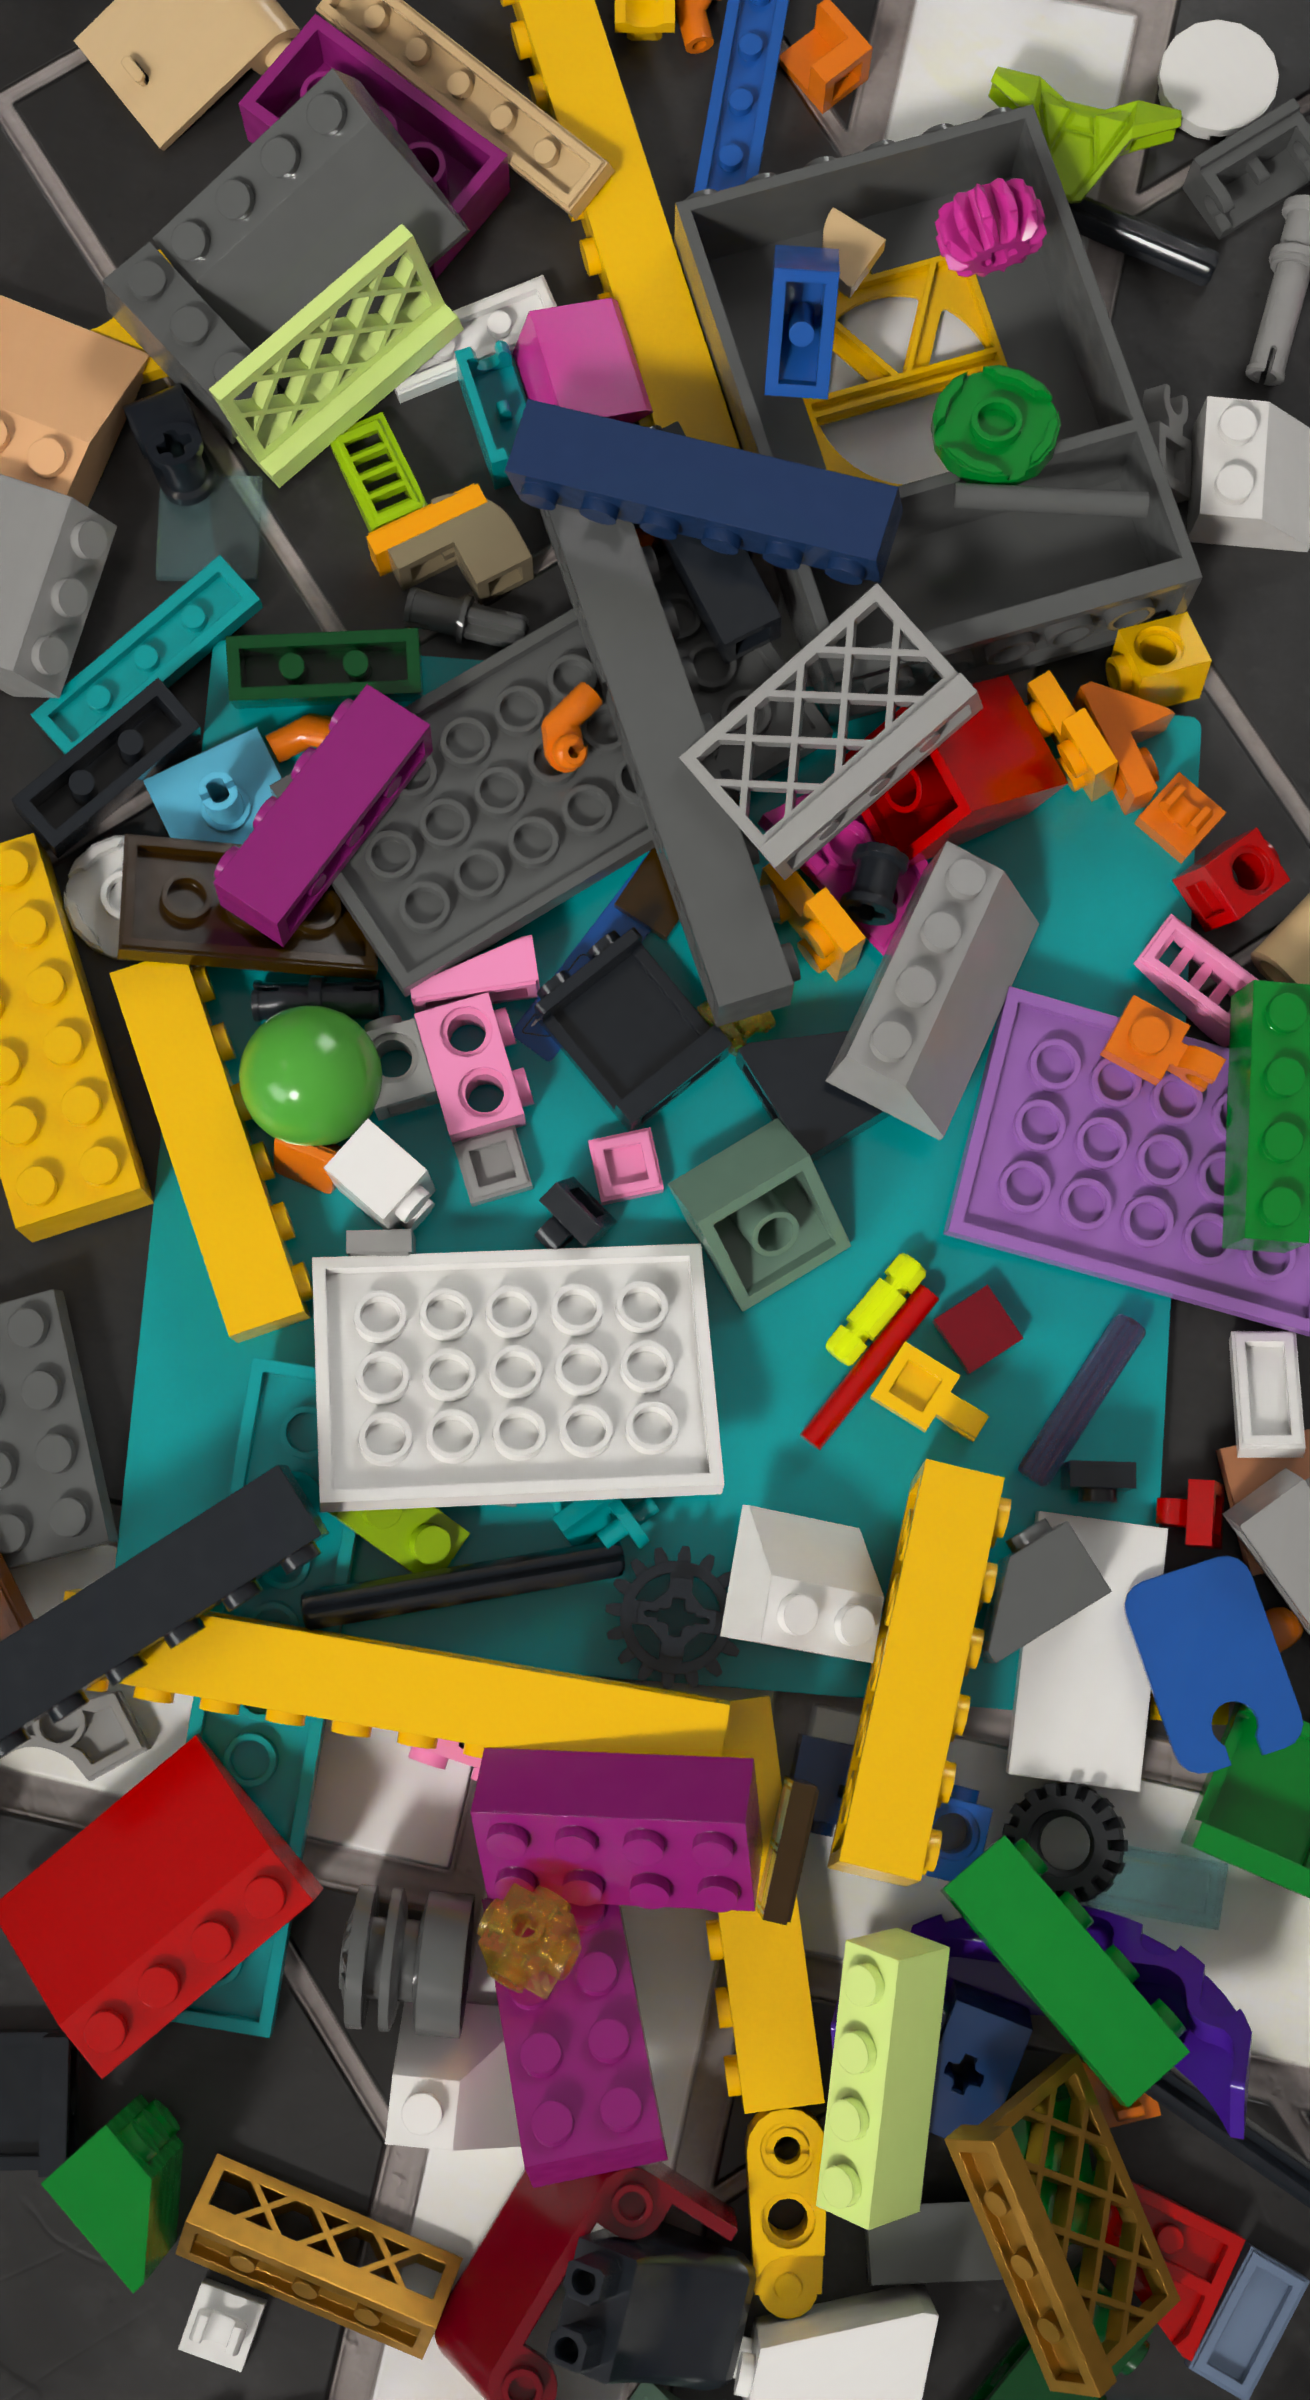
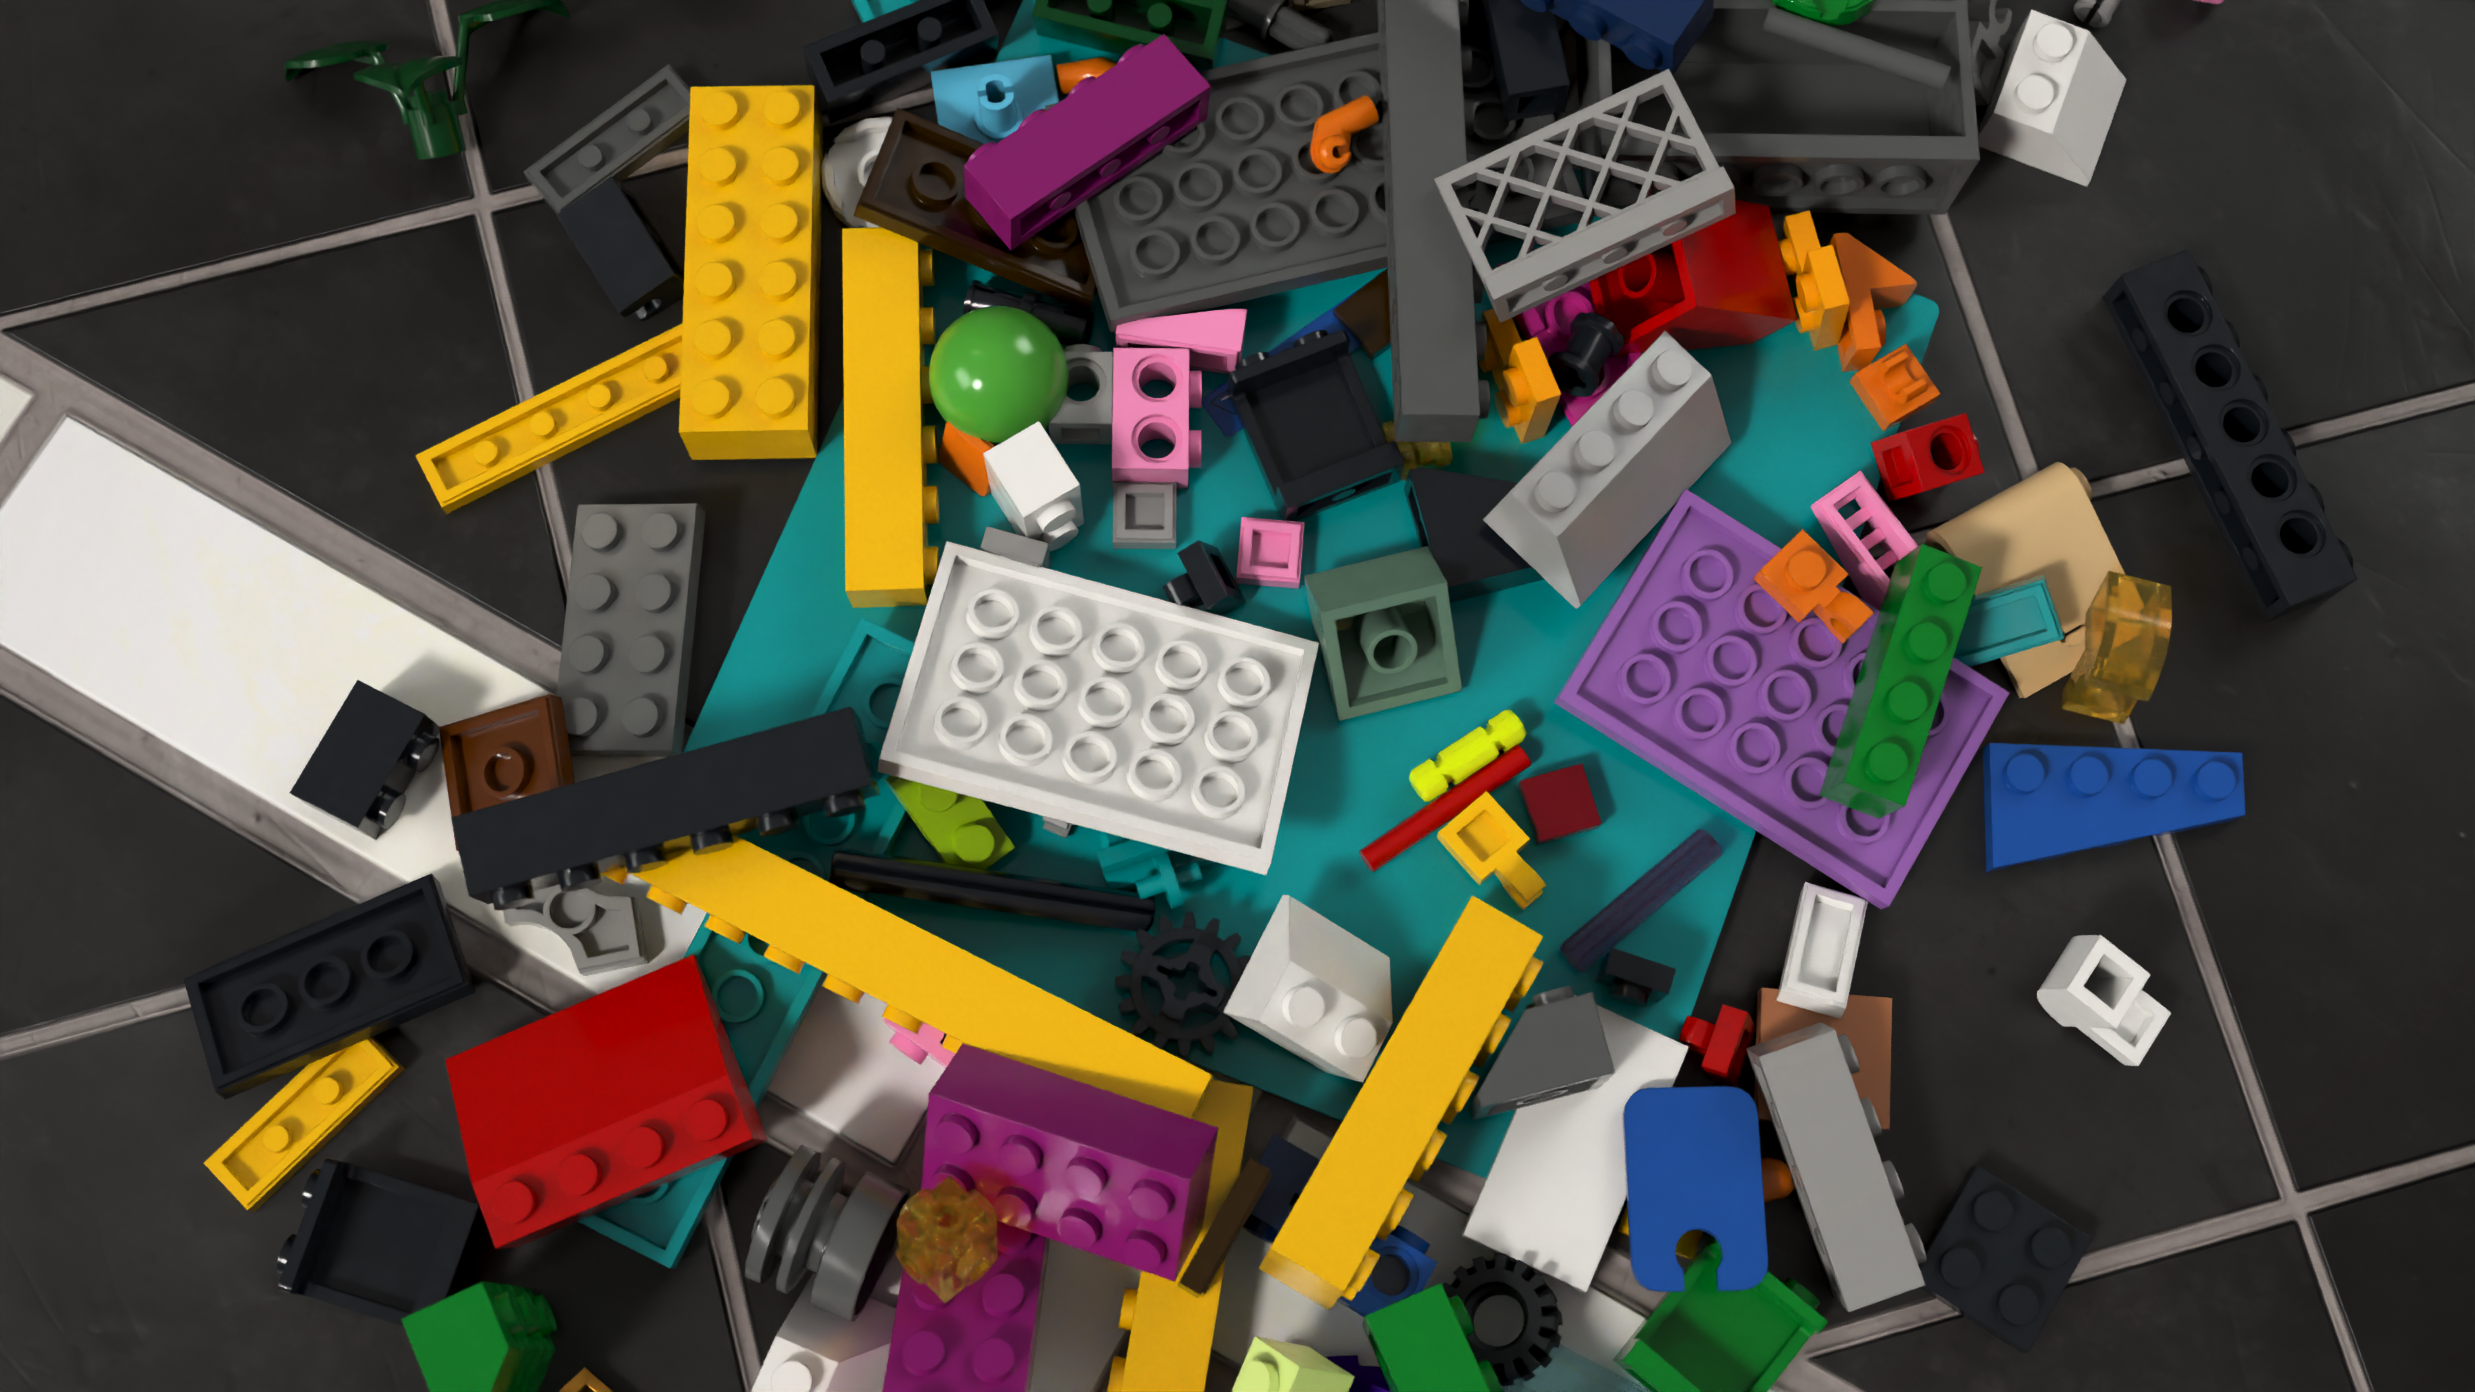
camera: 15 degrees right, 5 degrees down
yellow brick [1106,612,1212,707] -> none

